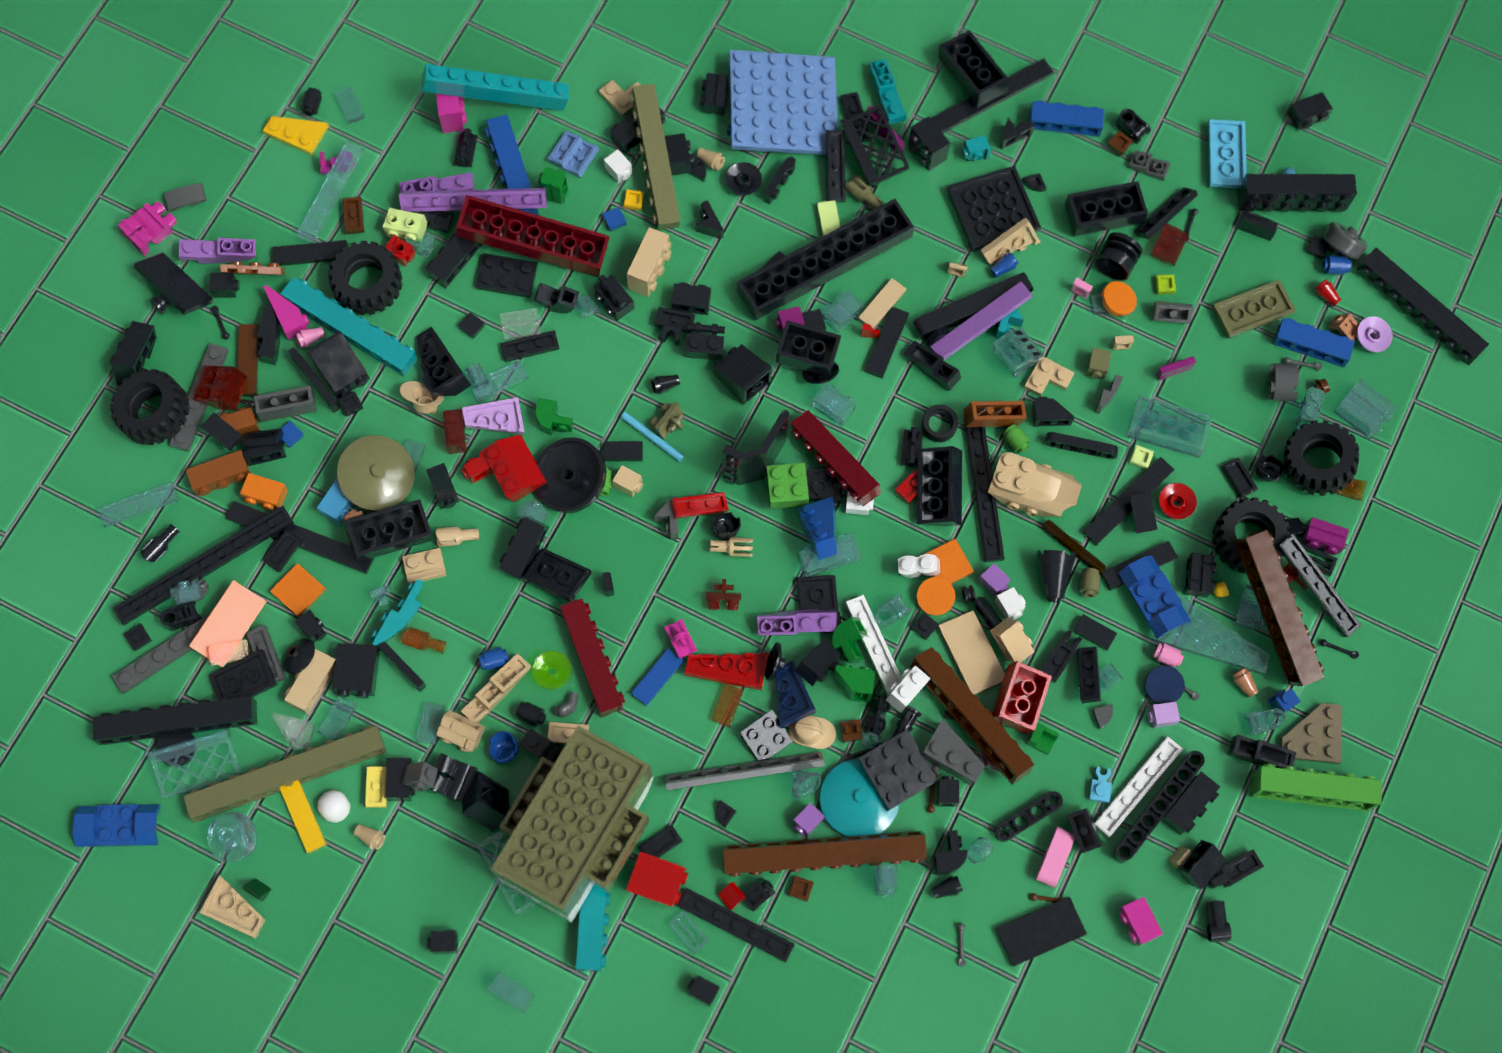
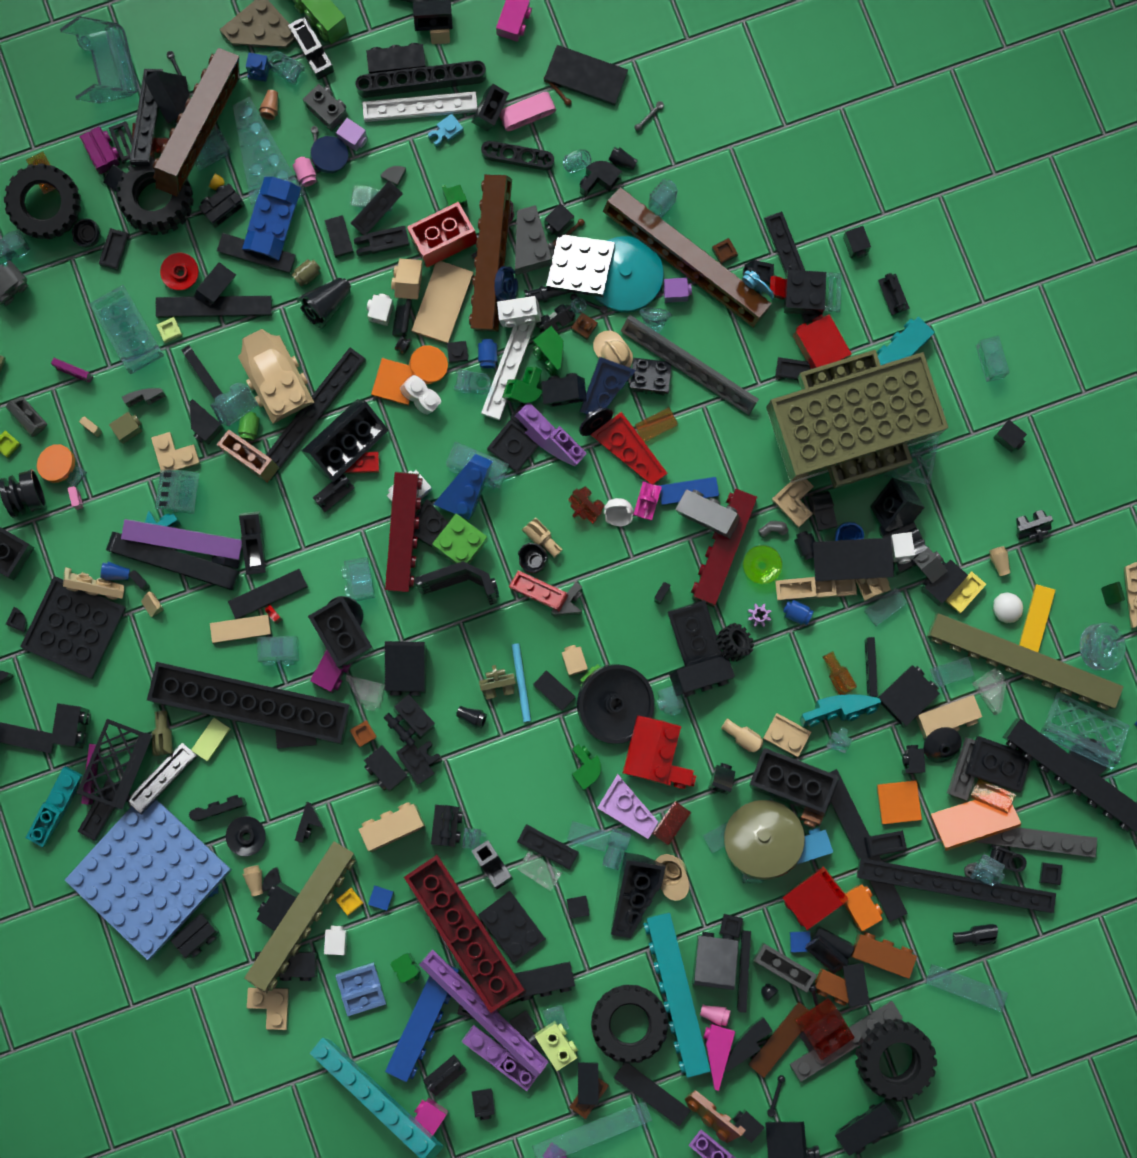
camera: 135 degrees left, 10 degrees up
red brick [386,234,415,267] -> none
black tile [717,800,737,828] -> none
black brick [802,309,826,331] -> none
black tyre [922,405,958,443] -> none
teal brick [962,135,991,162] -> none
medium lavender brick [979,563,1011,597] -> none
dark brown axle [1043,519,1106,574] -> none
none -> clear light blue windscreen [60,16,138,104]
none -> black tile [128,570,150,591]
none -> black slope [144,70,190,126]
none -> clear light blue brick [210,383,258,426]
none -> dark grey brick [303,84,348,131]
none -> clear slope [346,675,385,711]
none -> dark orange plate [350,720,377,748]
none -> black bracket [472,1088,495,1120]
none -> blue brick [478,339,497,368]
none -> dark blue tile [495,266,518,302]
none -> black slope [578,1062,599,1105]
none -> white hair [604,498,633,527]
none -> brick [675,489,741,539]
none -> black tyre [716,623,754,662]
none -> medium azure plate [742,271,774,299]
none -> lavender gear [748,604,771,627]
none -> black hinge [761,984,779,1001]
none -> red brick [783,866,848,930]
none -> black brick [784,270,827,315]
none -> black tile [813,537,895,581]
none -> black hinge [878,273,910,315]
none -> white brick [891,532,915,564]
none -> black hips [1016,510,1053,543]

